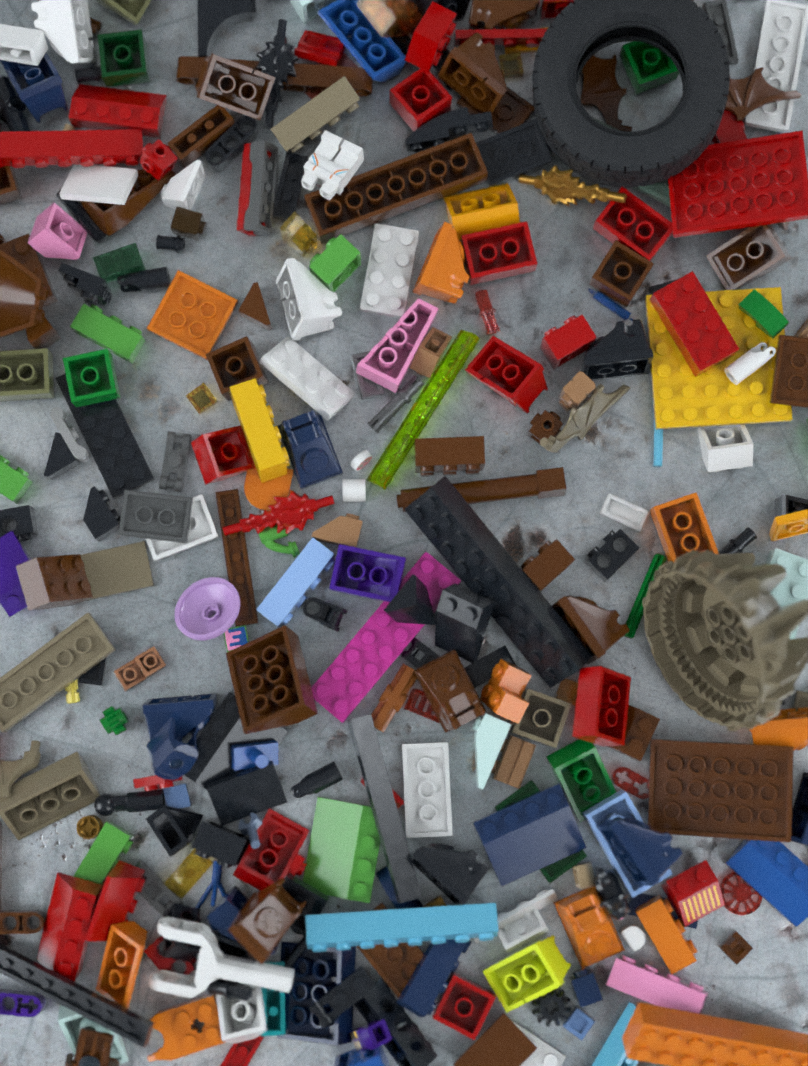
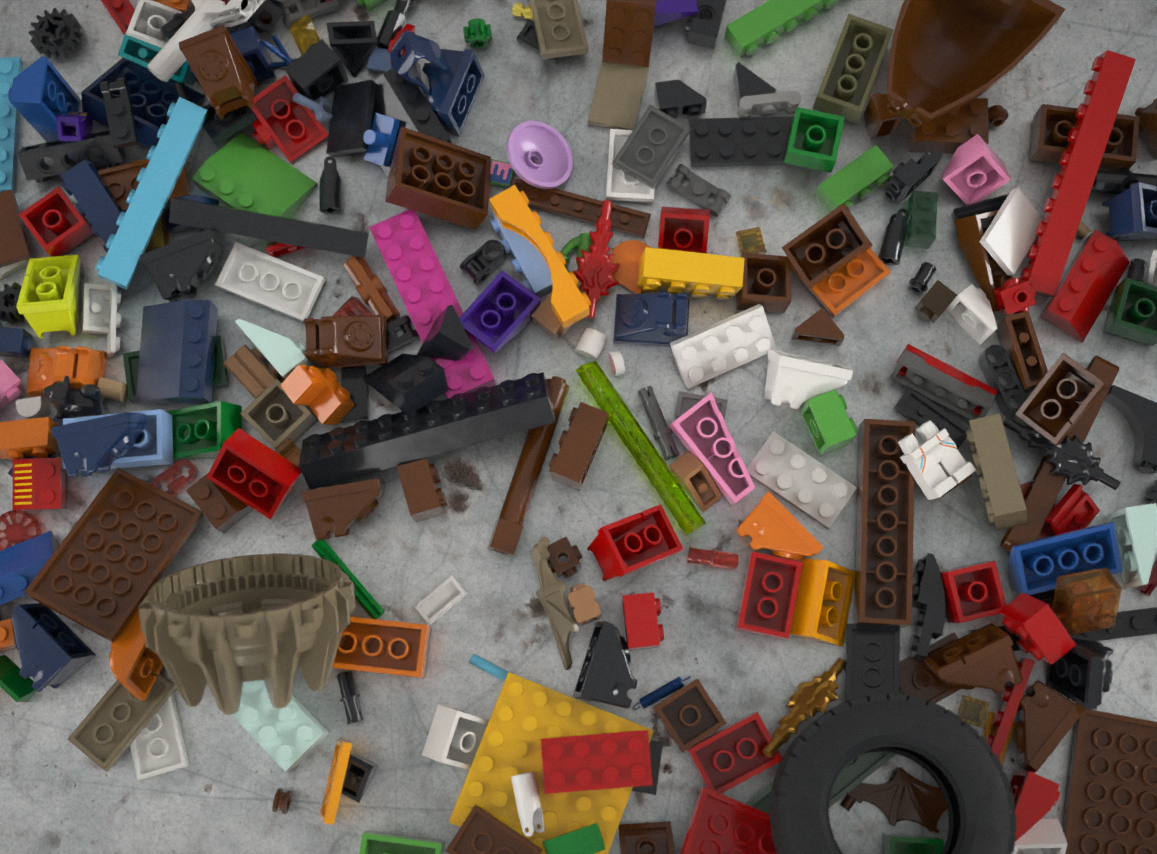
camera: 120 degrees right, 5 degrees down
nougat slope [113,646,166,692] -> none
clear yellow slope [280,211,318,257] -> none
black brick [586,529,640,582] -> none
none -> light orange arch [489,185,591,329]
none -> reddish brown piece [782,204,873,289]

